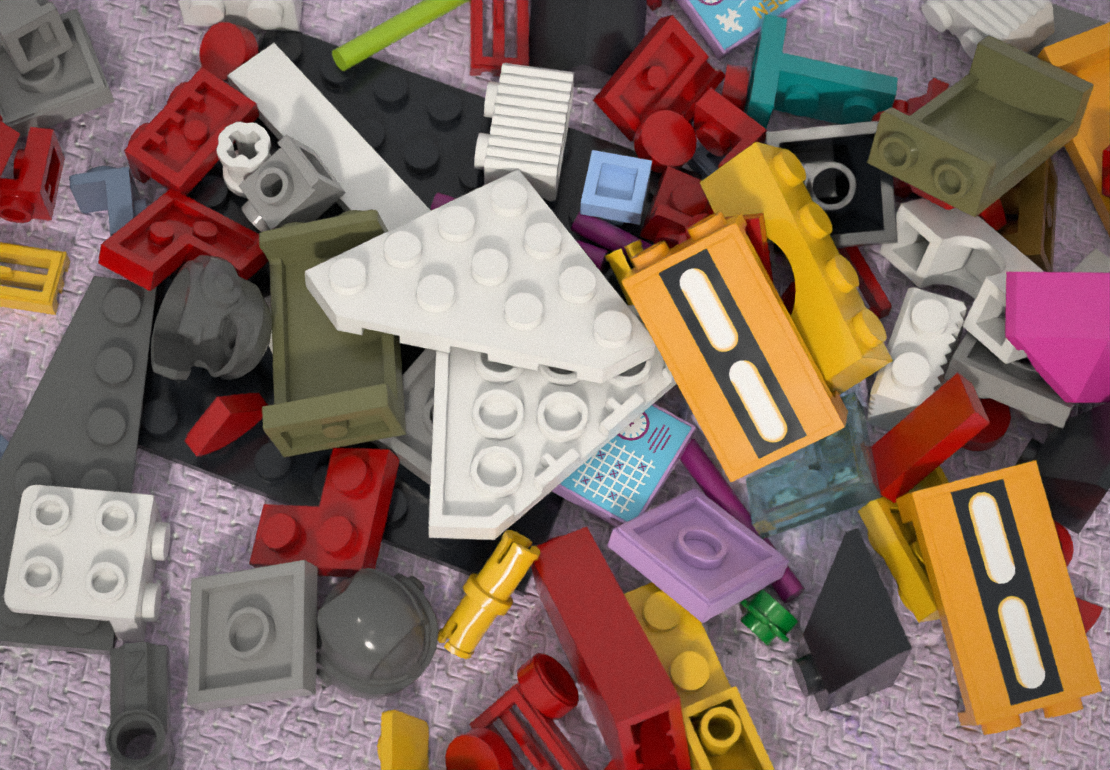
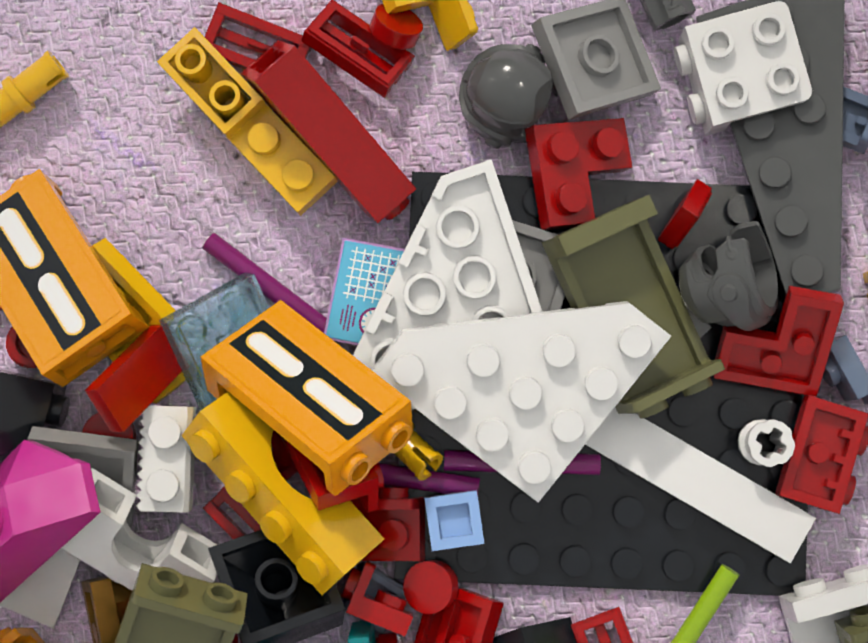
camera: 160 degrees right, 20 degrees up
red tile [199,22,258,82] -> none
light grey brick [239,135,346,232] -> none
yellow pin [438,530,541,659] -> none
white brick [474,63,574,202] -> none
red tile [517,653,579,720] -> none
lavender tile [607,488,789,623] -> none
green plate [739,589,799,646] -> none
black slope [792,528,912,712] -> none

